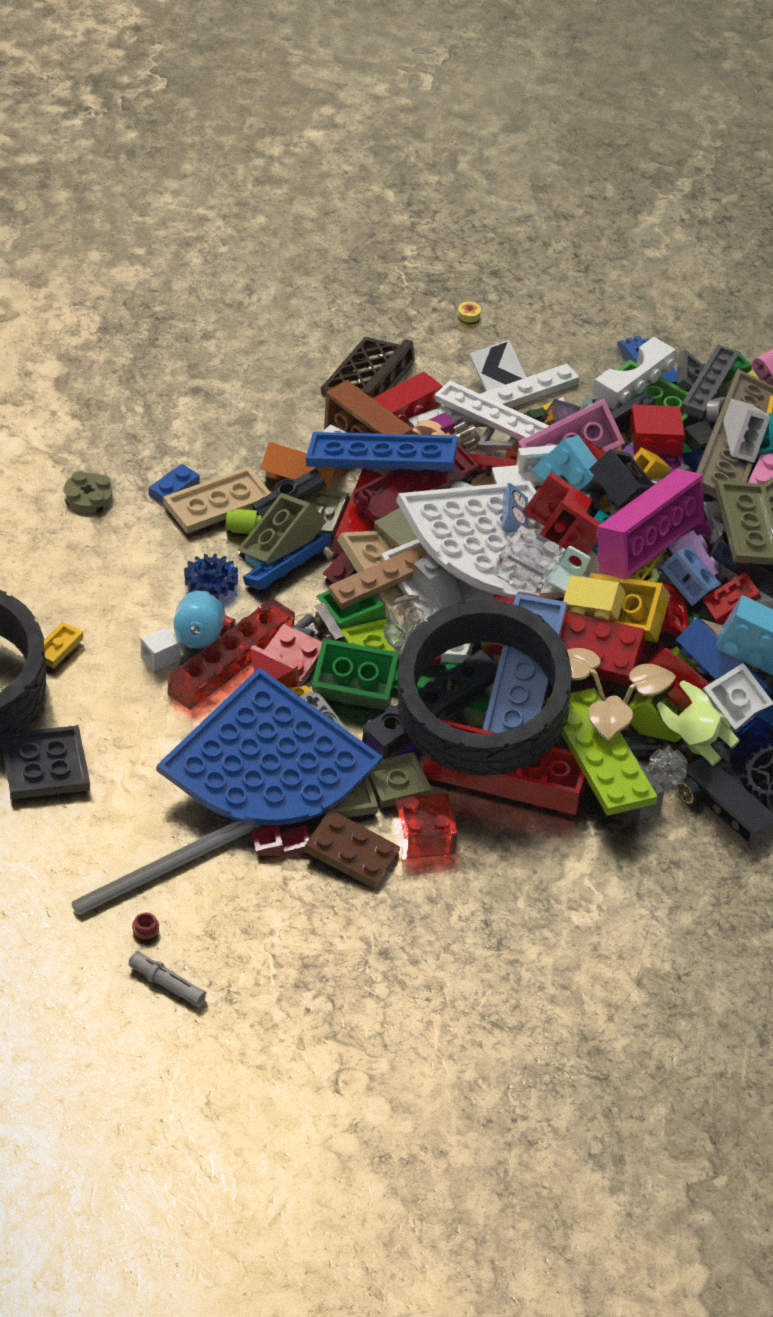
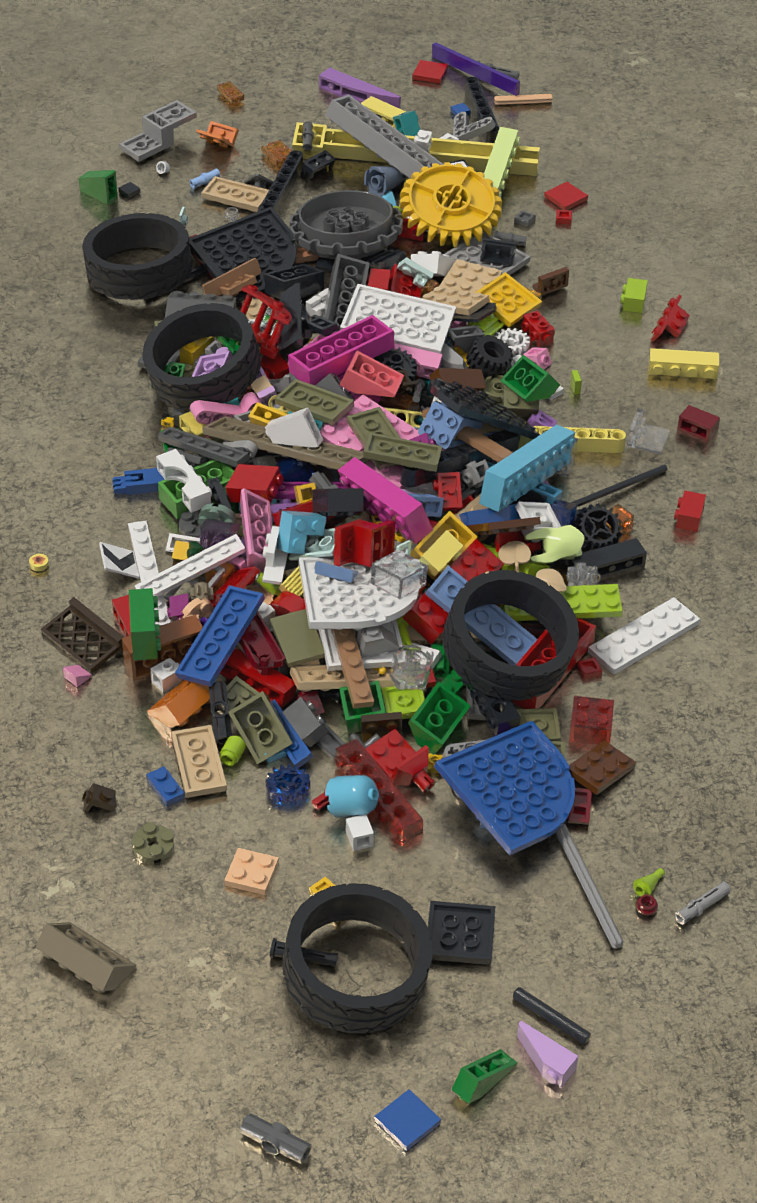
camera: 70 degrees left, 0 degrees up
none -> bright pink slope [63,665,92,687]
none -> dark brown bracket [82,783,116,812]
none -> green brick [129,588,161,660]
none -> light nougat plate [224,848,279,895]
none -> dark grey brick [282,697,329,747]
none -> dark grey tile [316,724,350,762]
none -> reddish brown plate [466,517,541,536]
none -> red tile [576,657,602,680]
none -> white plate [588,597,700,675]
none -> lime cone [633,868,665,897]

